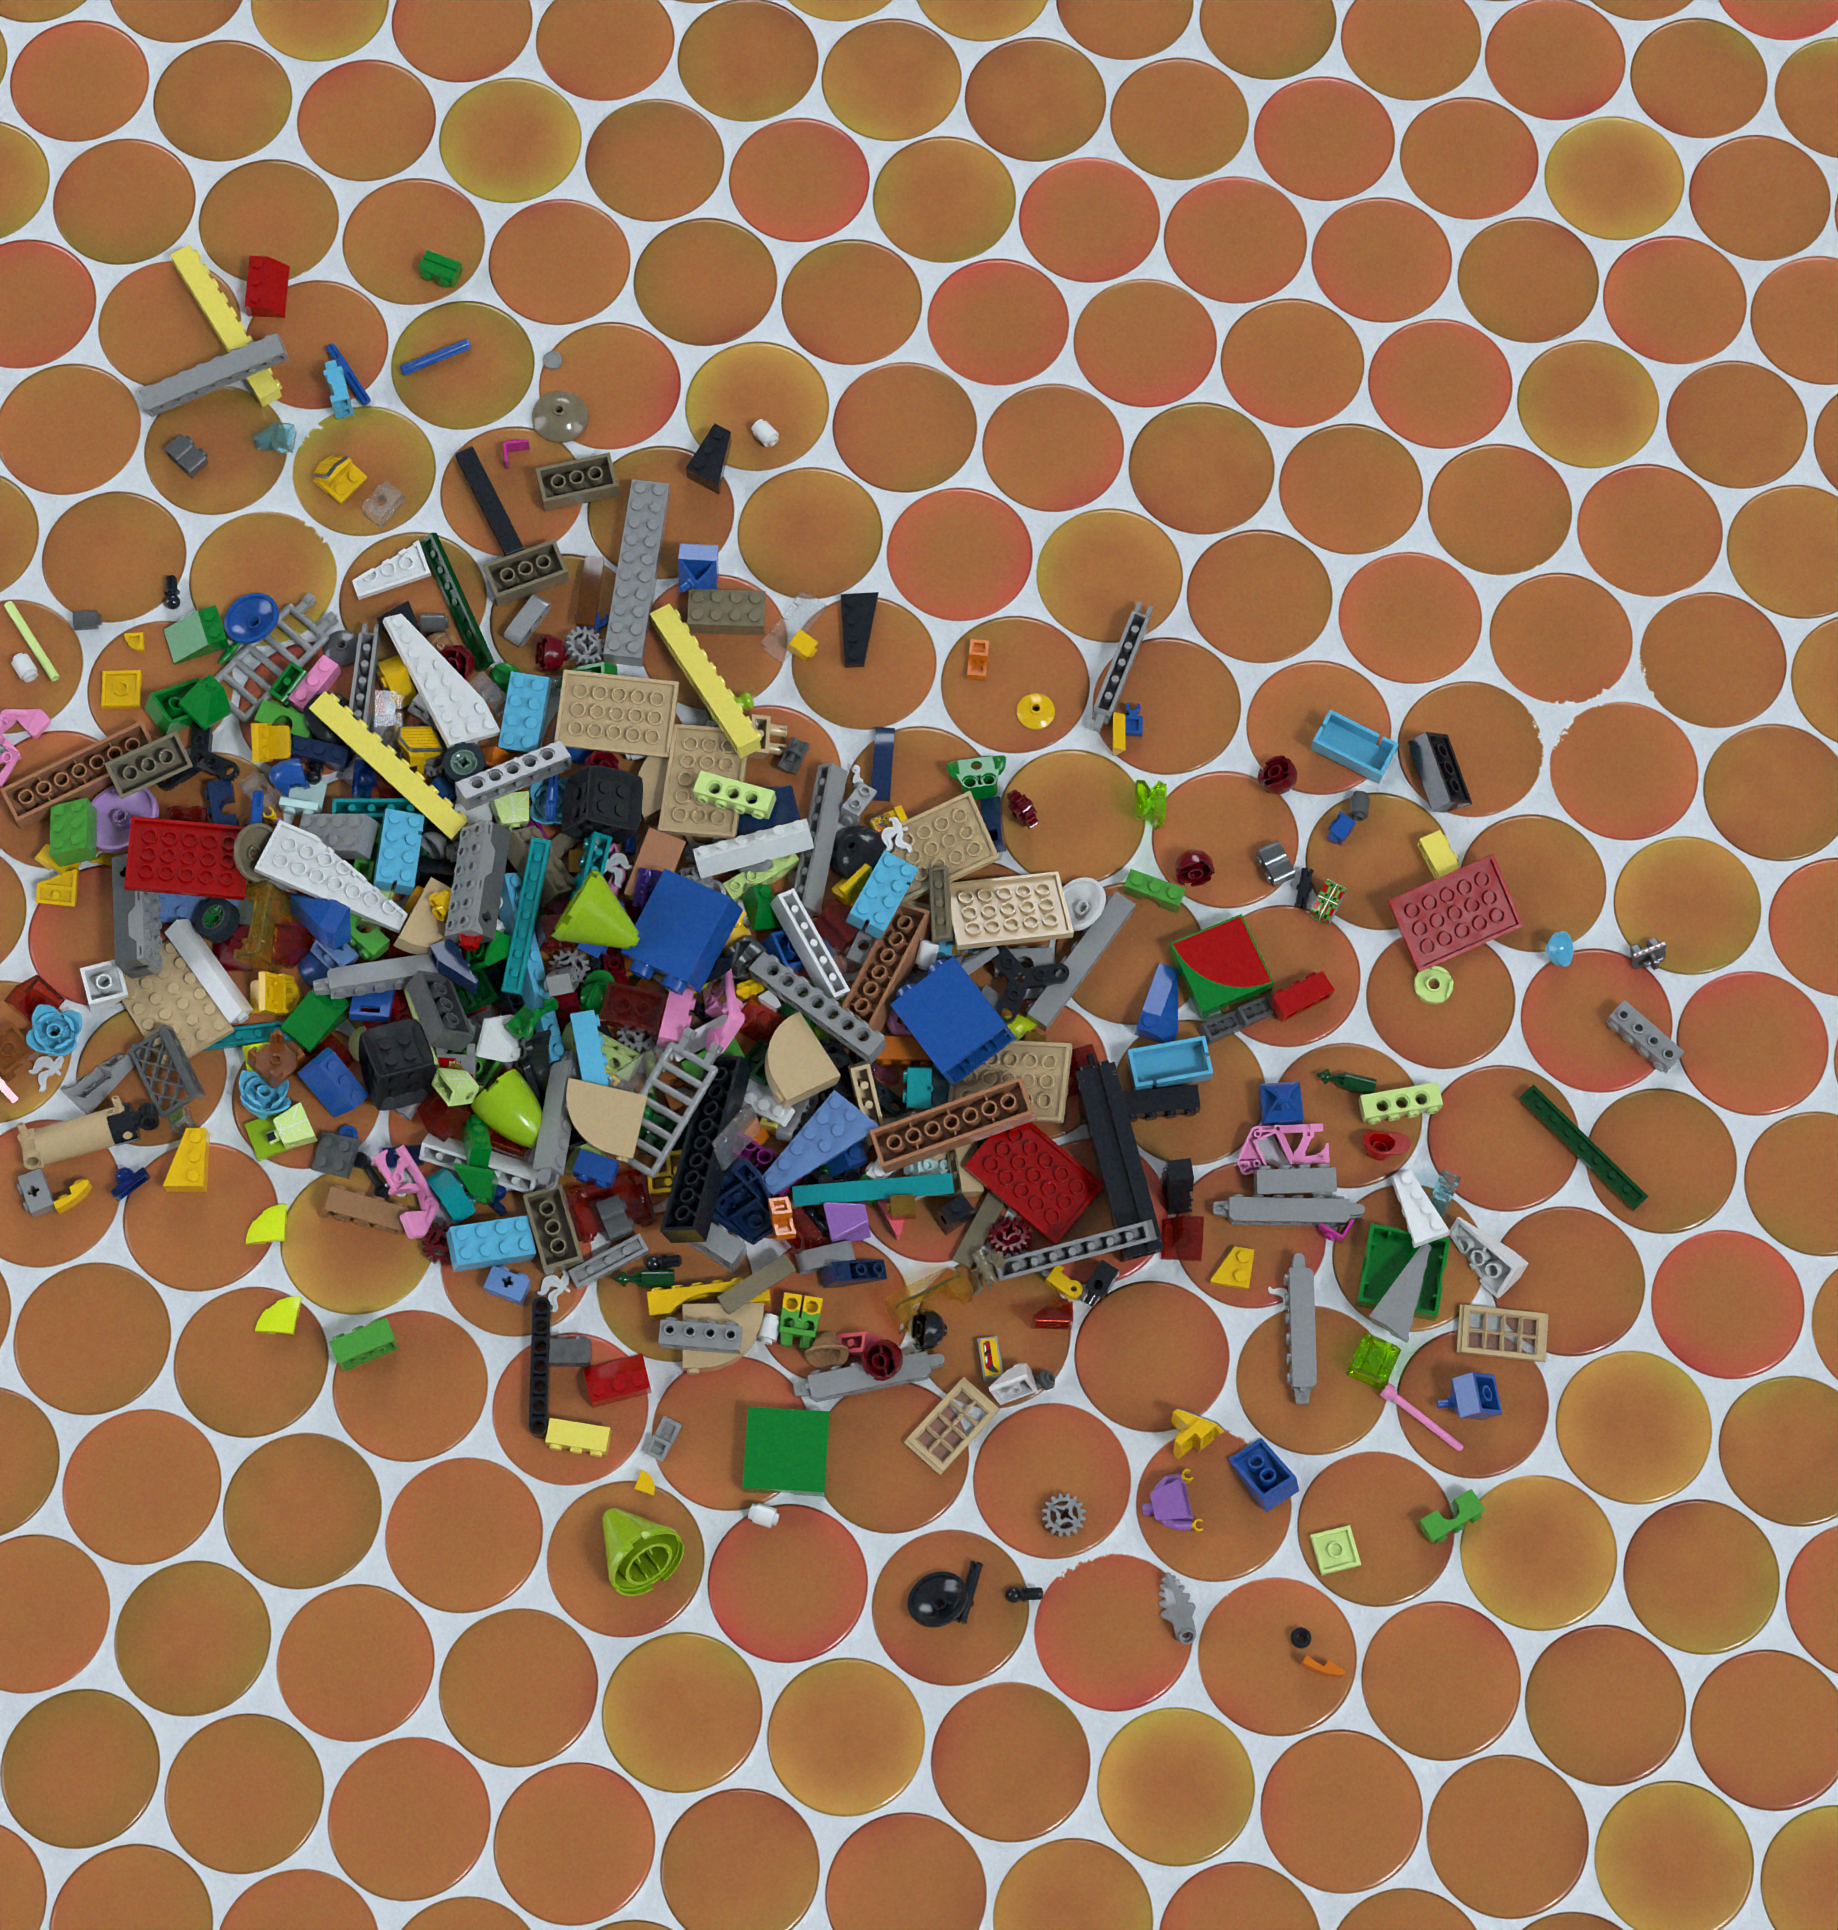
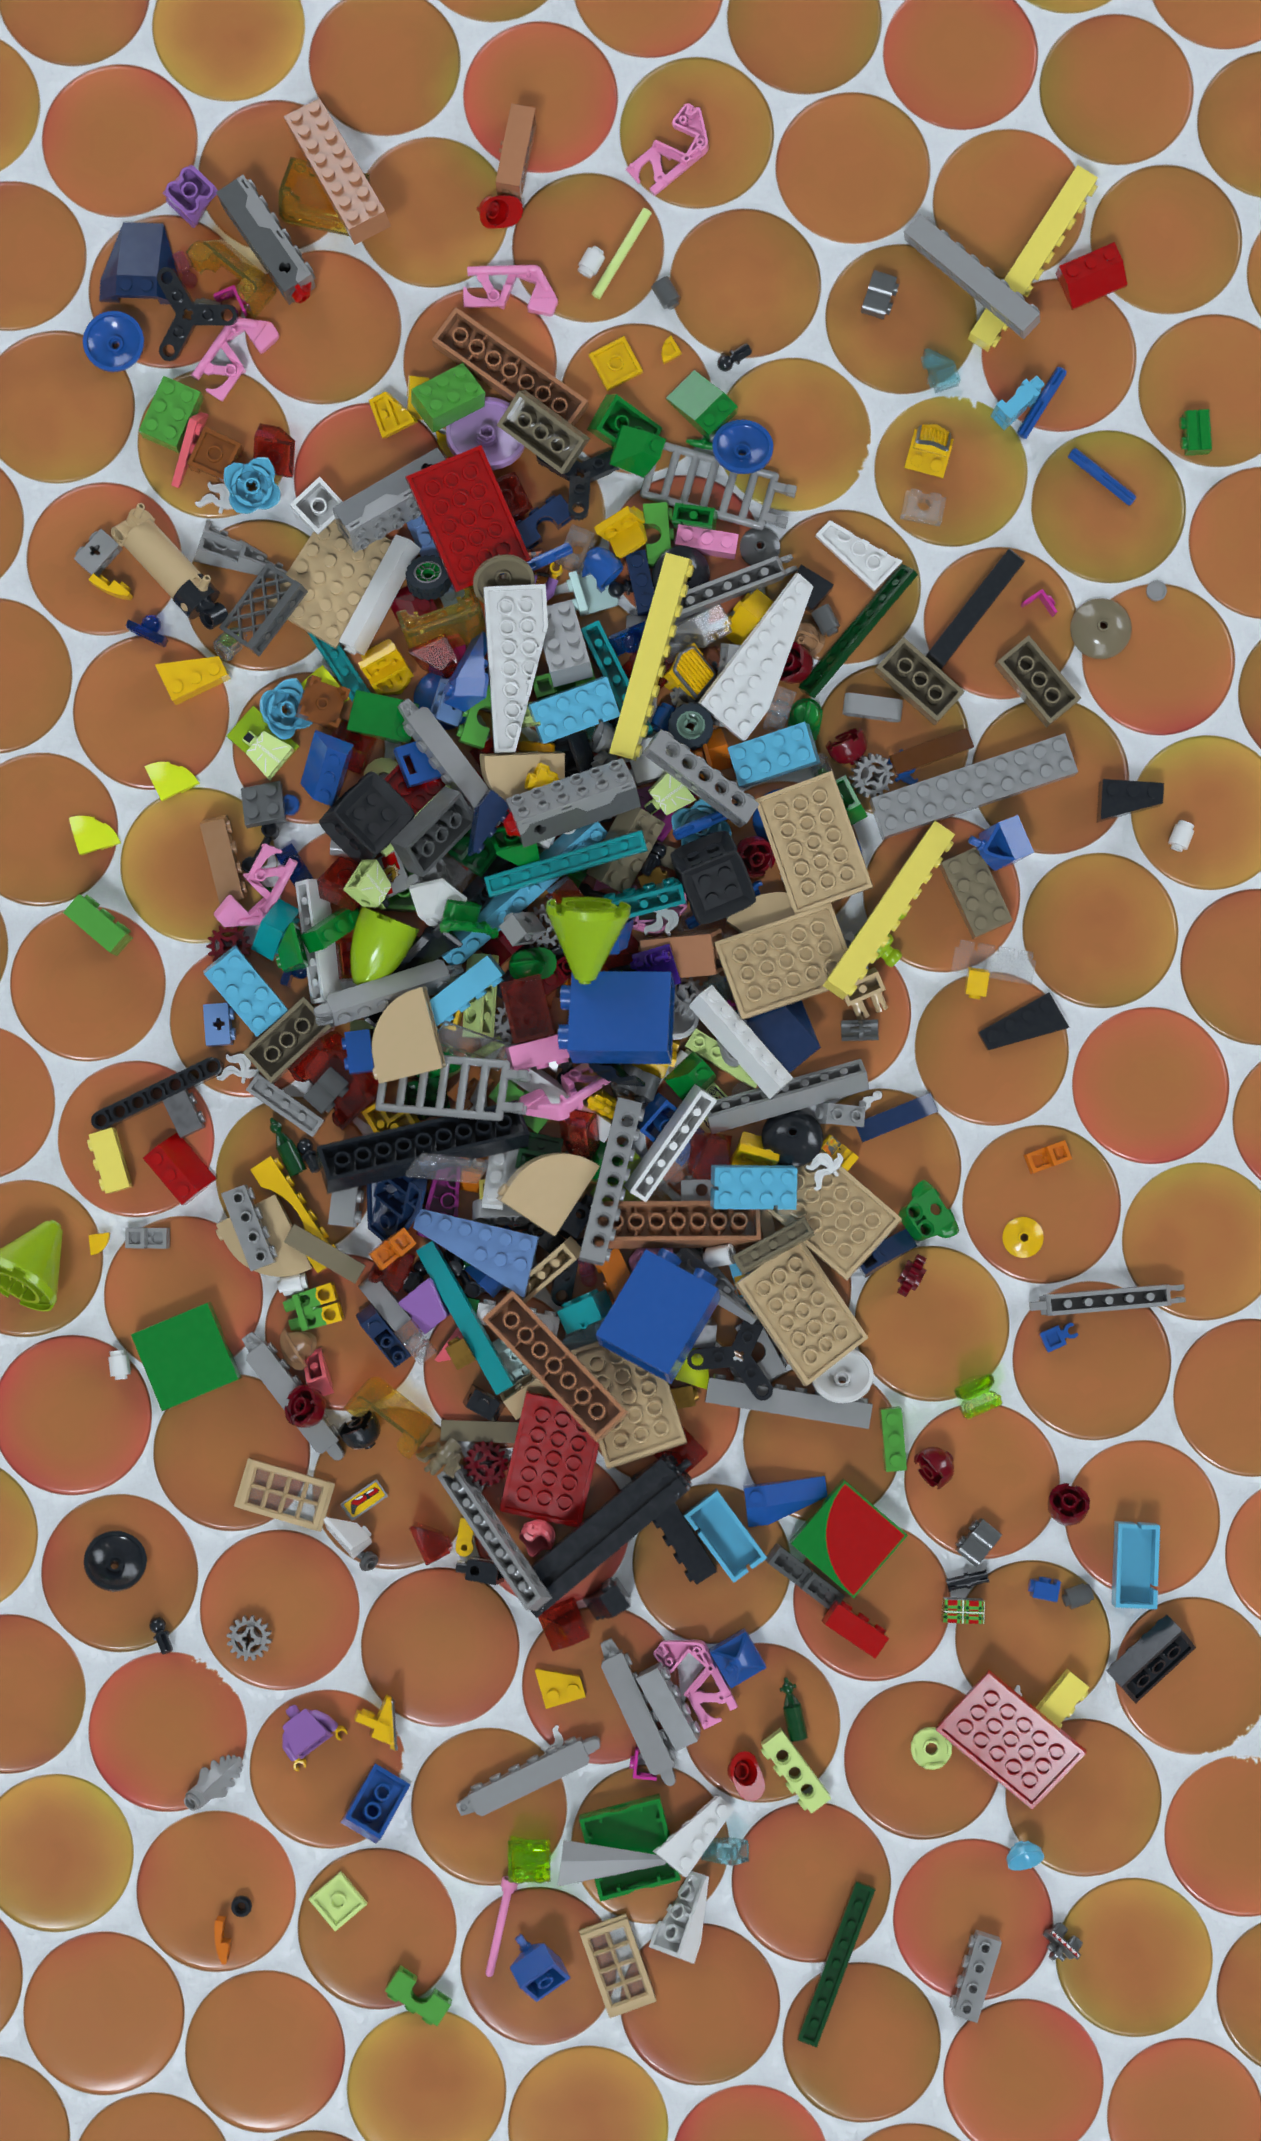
camera: 65 degrees right, 15 degrees up
yellowish green brick [693,771,776,819] -> none
black pin [954,1561,983,1624] -> none
yellow slope [1112,712,1126,756] -> none
none -> clear brick [395,1319,438,1365]
none -> coral cap [519,1520,556,1557]
none -> black axle [640,843,667,876]

